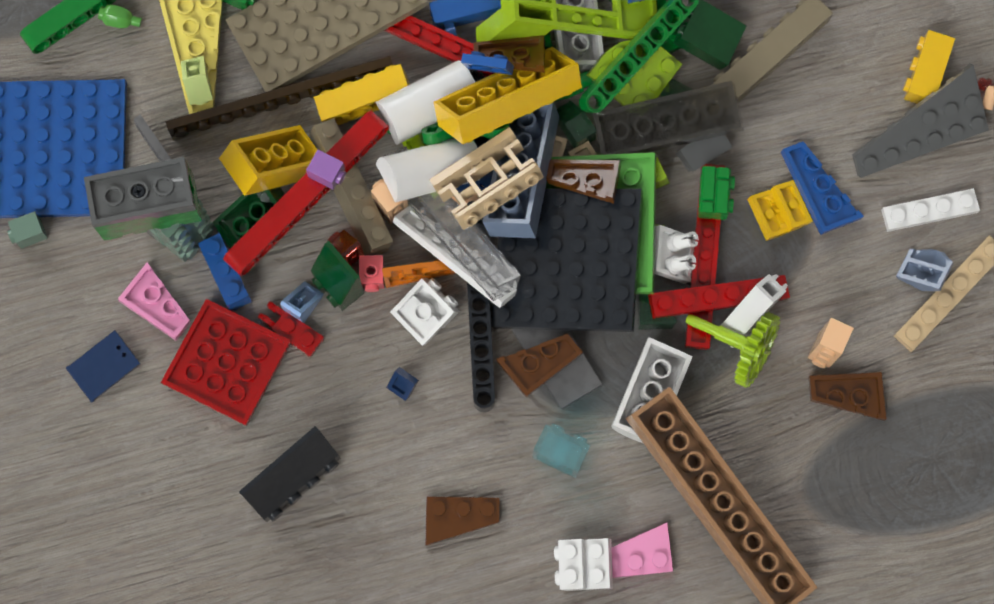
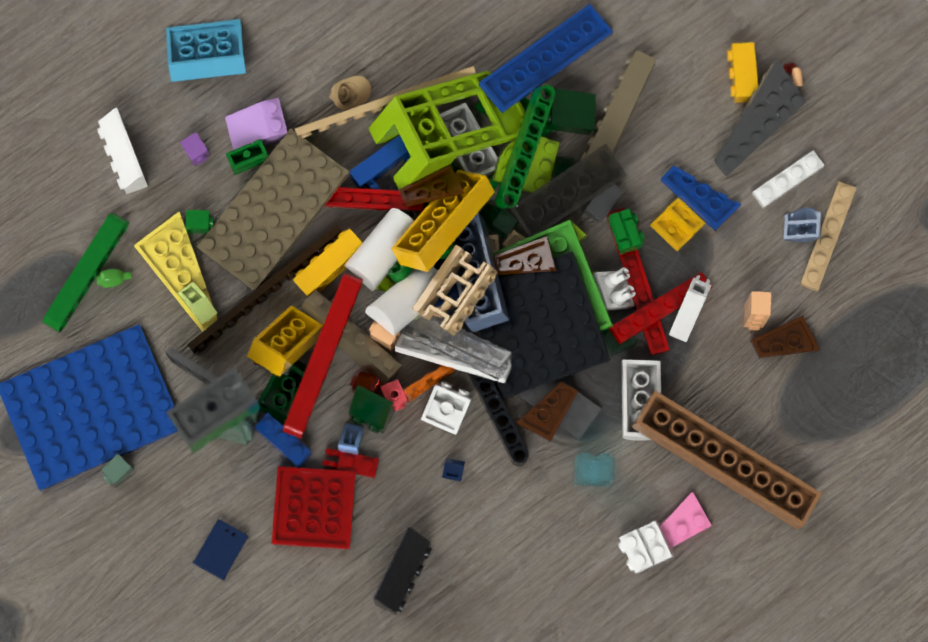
camera: 25 degrees left, 0 degrees up
bright pink wing [118,263,191,341] -> none
medium lavender brick [306,150,346,190] -> none
reddish brown wing [425,497,500,546] -> none
blue plate [461,51,514,75] -> none
lime gear [685,312,780,388] -> none

